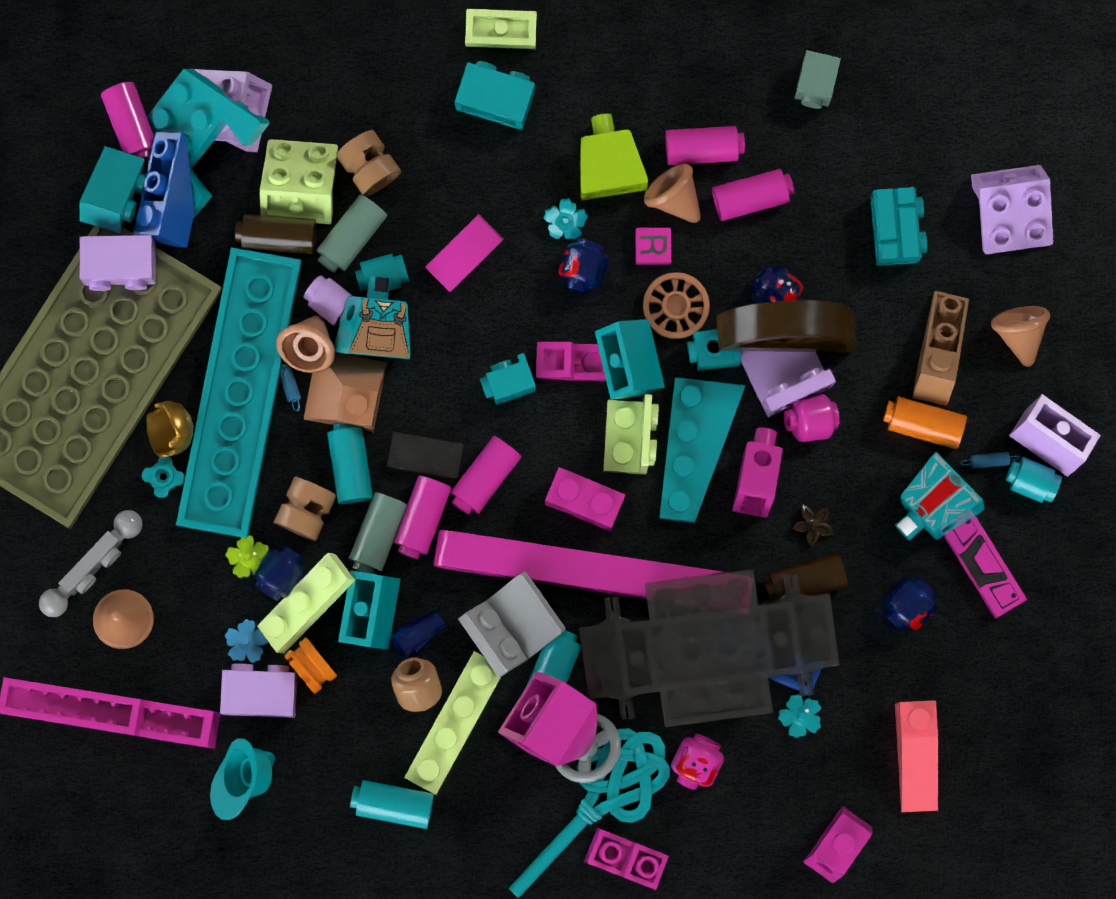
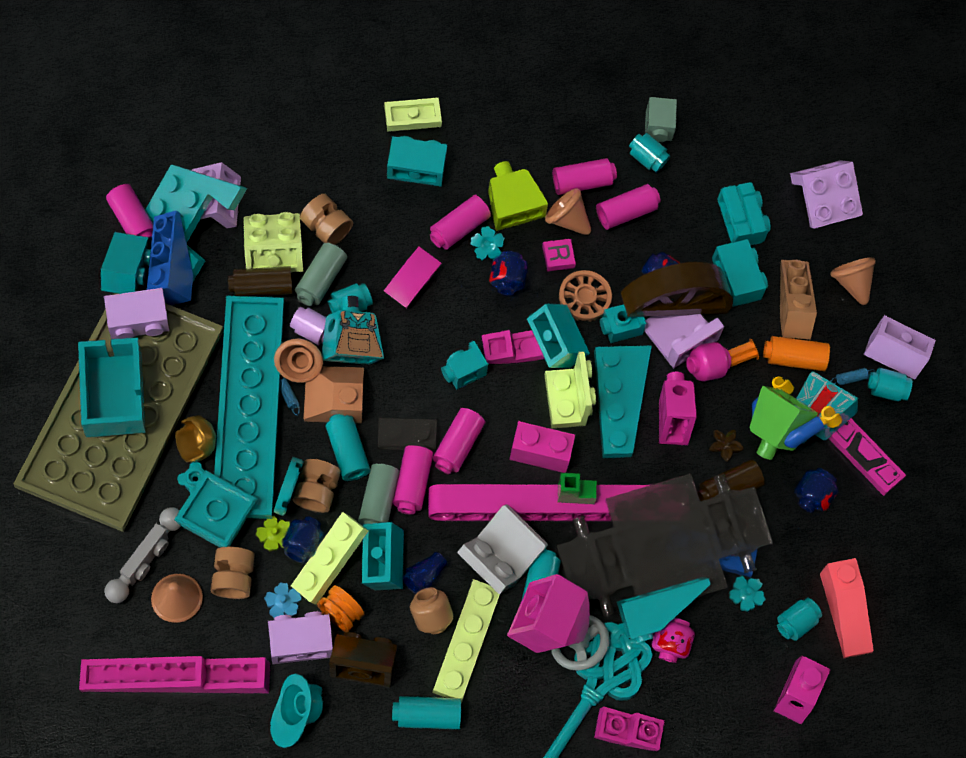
camera: 15 degrees left, 15 degrees down
none -> teal piece [78,337,146,438]
none -> teal tile [174,471,258,548]
none -> medium nougat wheel [211,547,255,599]
none -> teal tile [273,457,303,516]
none -> dark brown slope [329,632,397,688]
none -> dark pink brick [430,195,491,249]
none -> green piece [557,473,597,504]
none -> teal slope [617,577,710,642]
none -> teal brick [629,133,670,173]
none -> teal brick [712,239,768,307]
none -> orange piece [728,339,759,367]
none -> bright green torso [750,376,842,460]
none -> teal brick [777,598,822,641]

